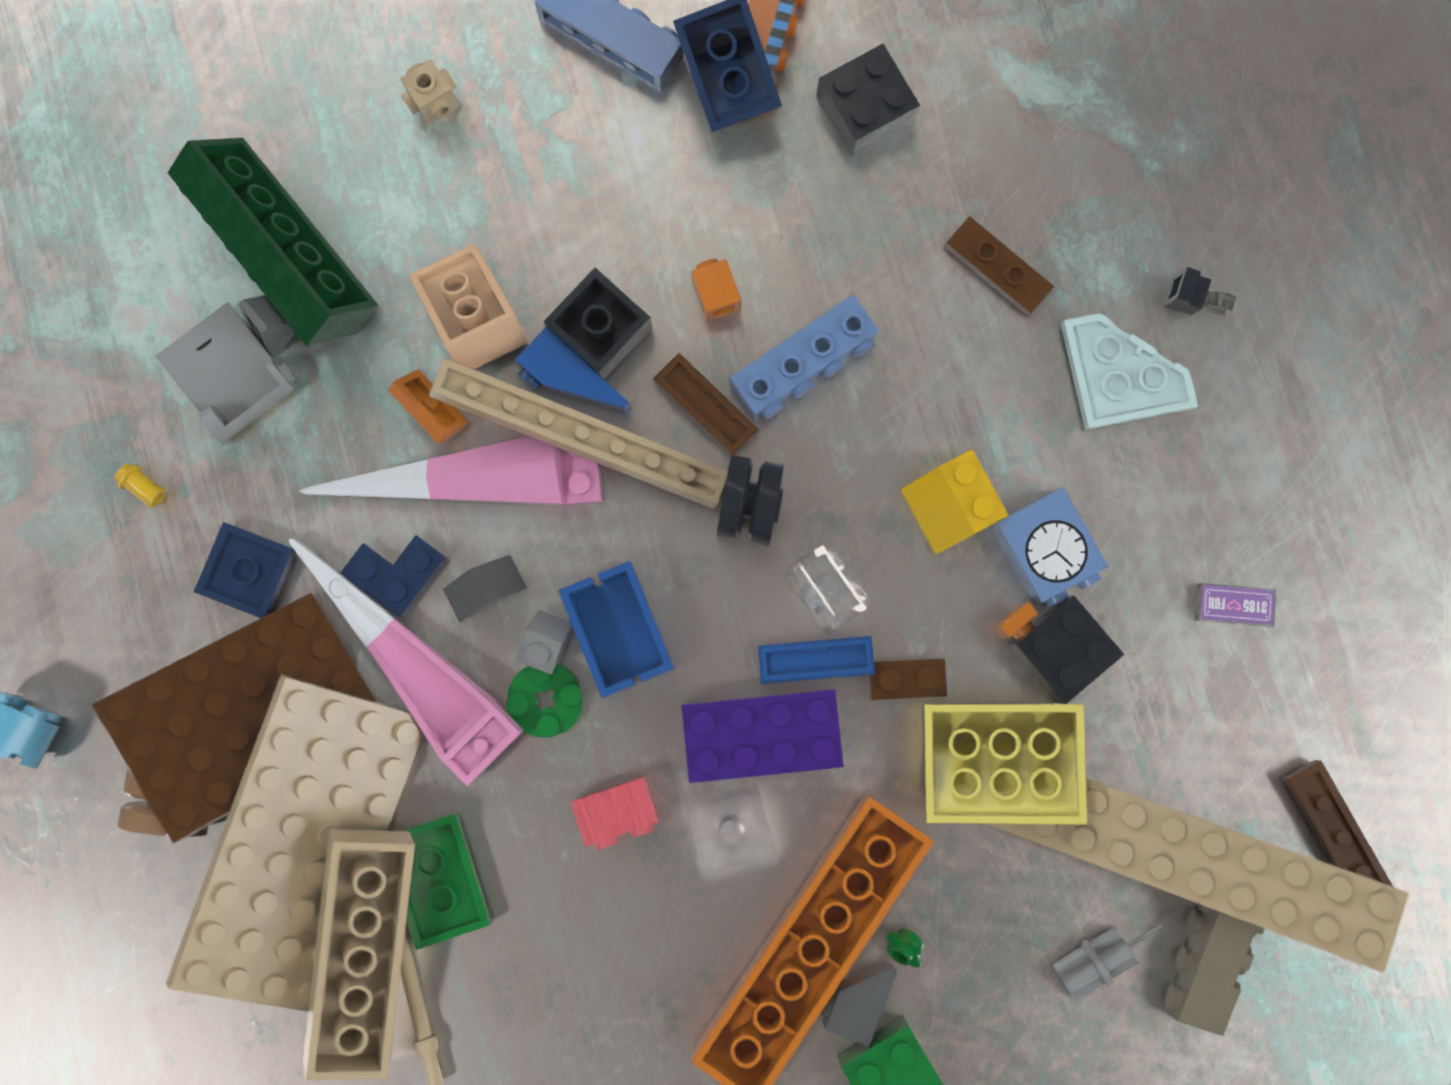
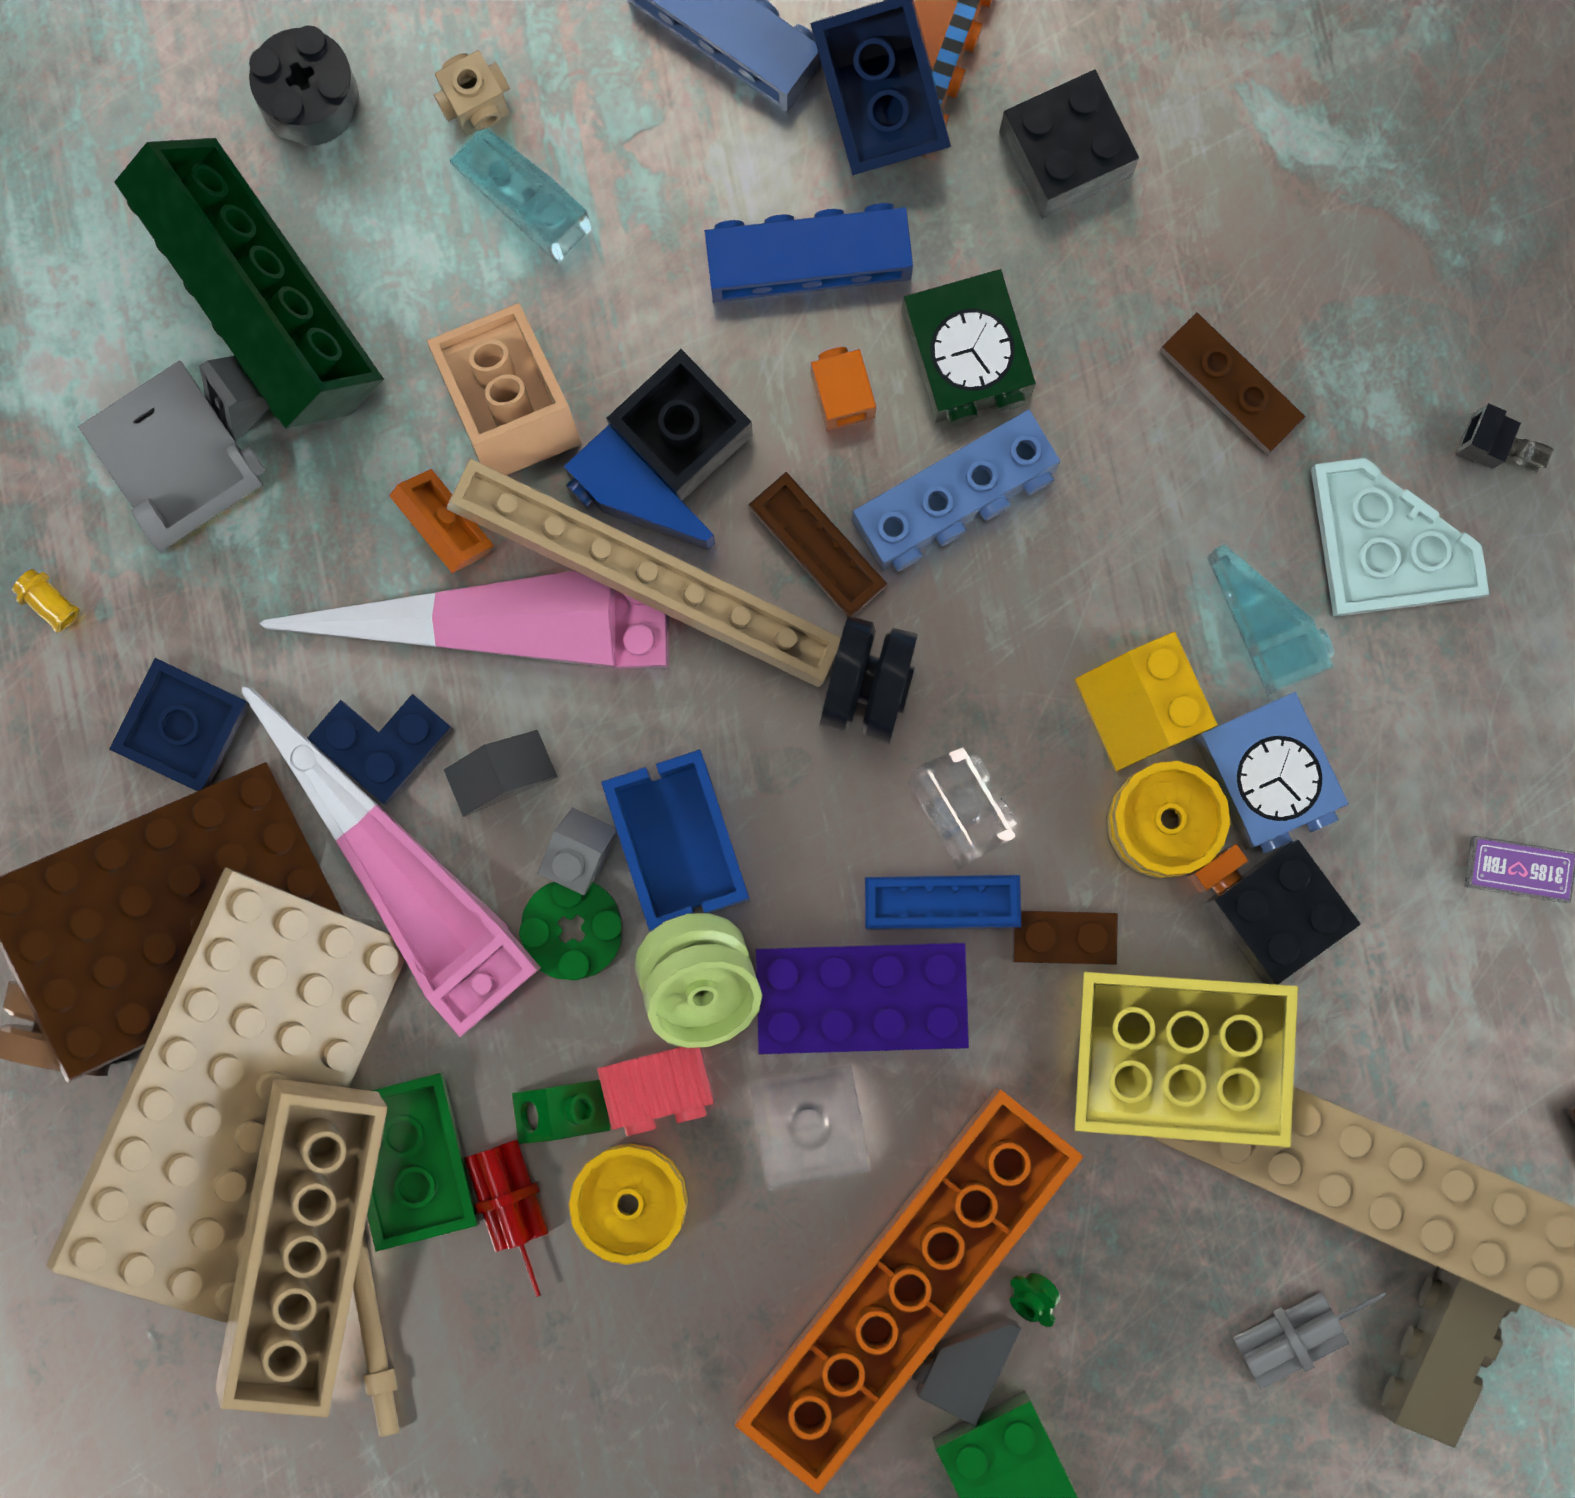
camera: 10 degrees right, 0 degrees up
none -> black brick [249,25,358,146]
none -> clear light blue slope [449,128,592,264]
none -> red piece [464,1139,549,1297]
none -> green bracket [512,1080,610,1144]
none -> yellow wheel [569,1142,689,1265]
none -> yellowish green wheel [635,913,762,1048]
none -> blue brick [705,203,913,303]
none -> dark green brick [902,269,1036,425]
none -> yellow wheel [1106,761,1230,879]
none -> clear light blue slope [1207,544,1334,696]

